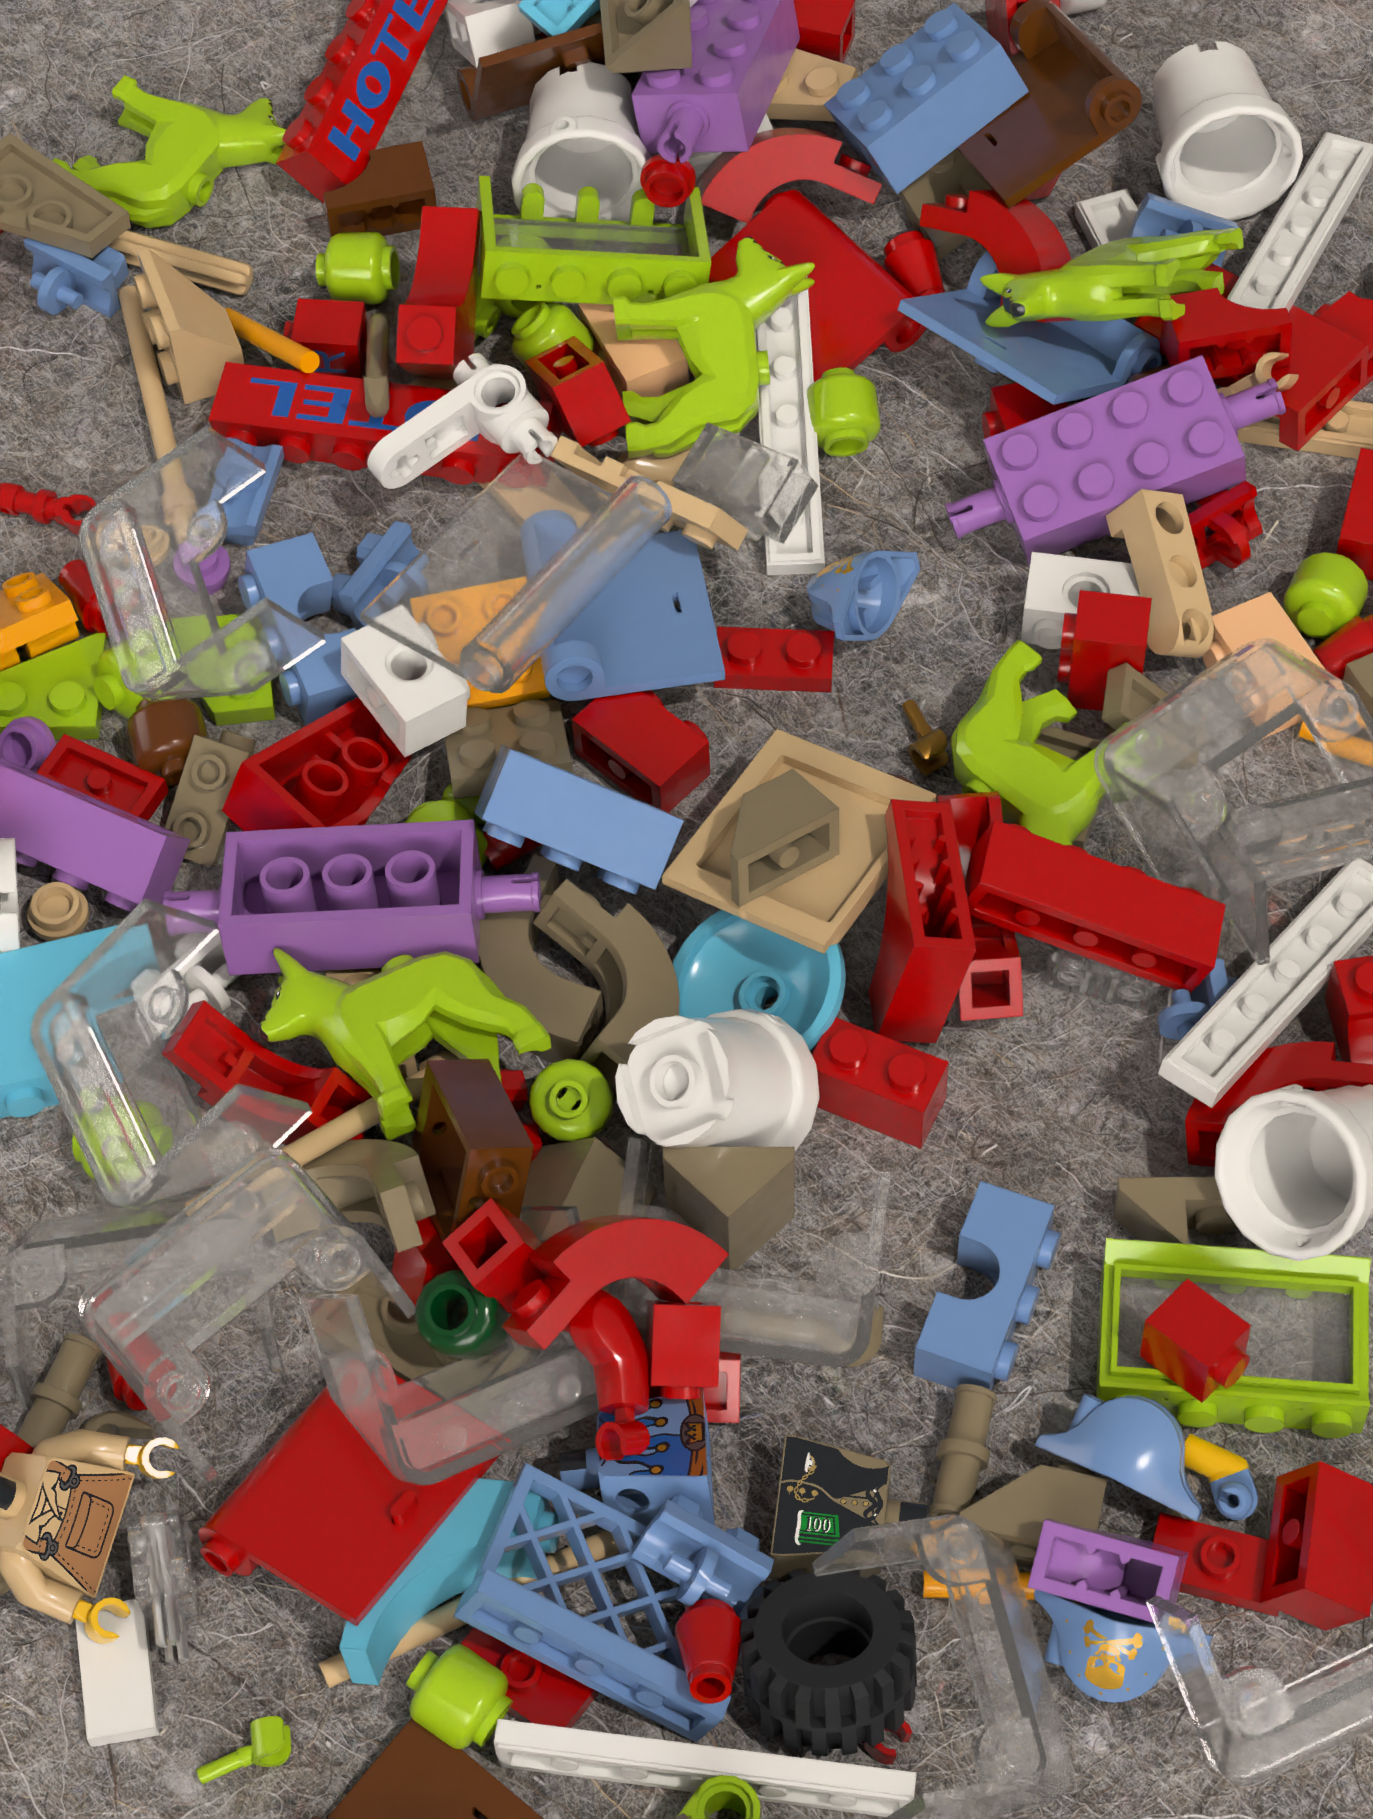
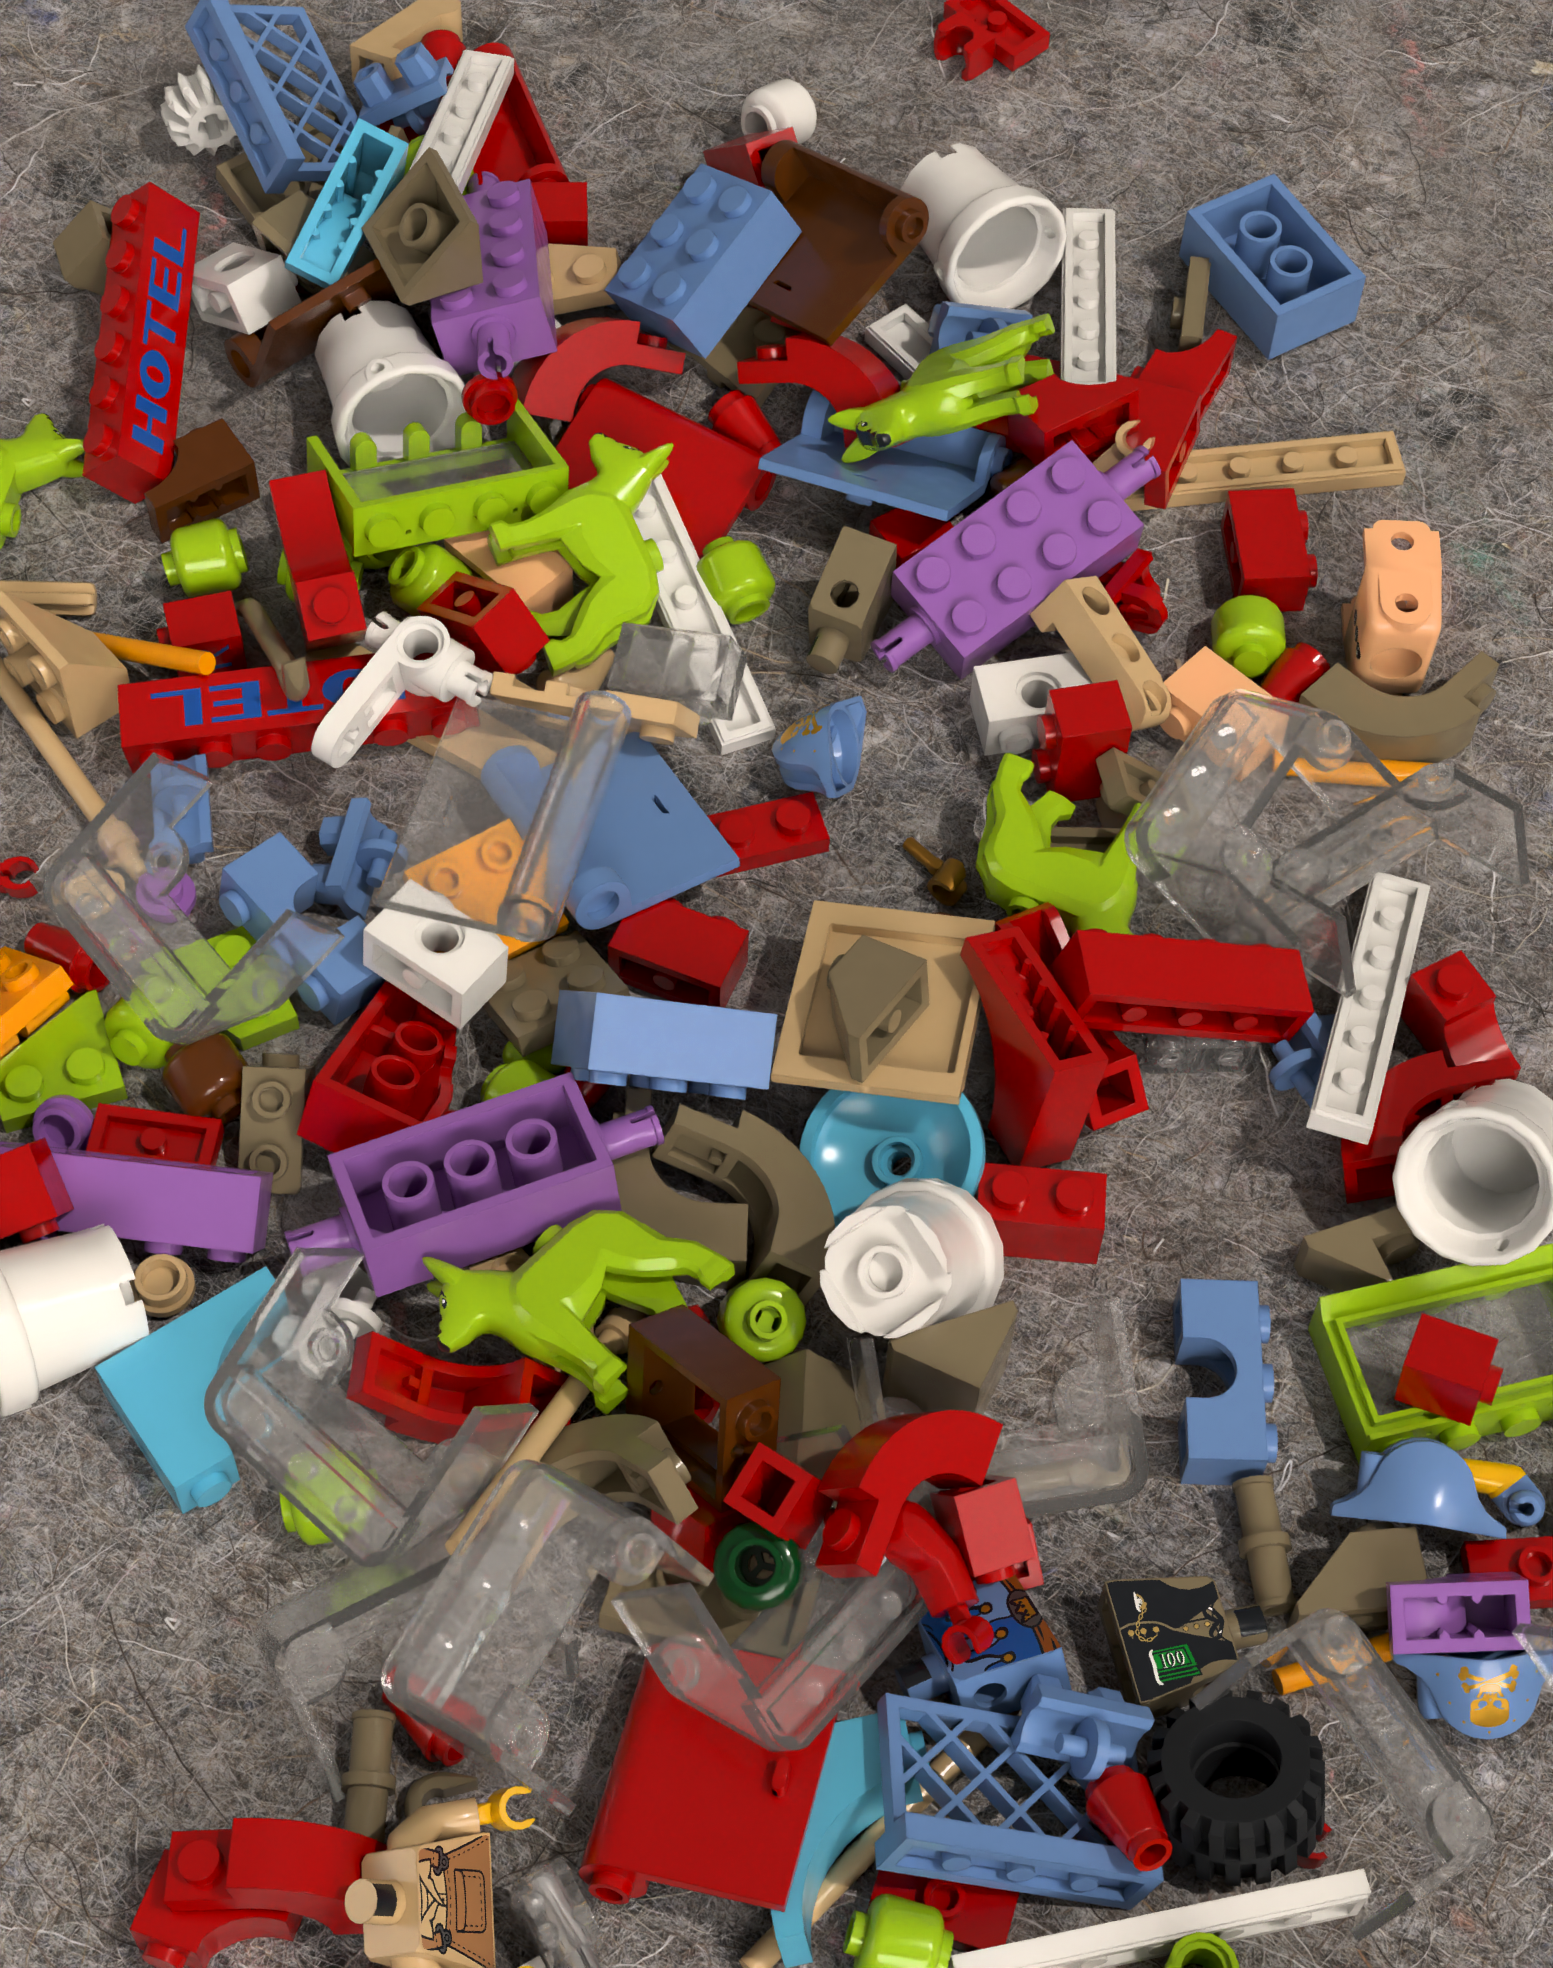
camera: 25 degrees left, 0 degrees up
none -> dark tan torso [806,525,897,674]

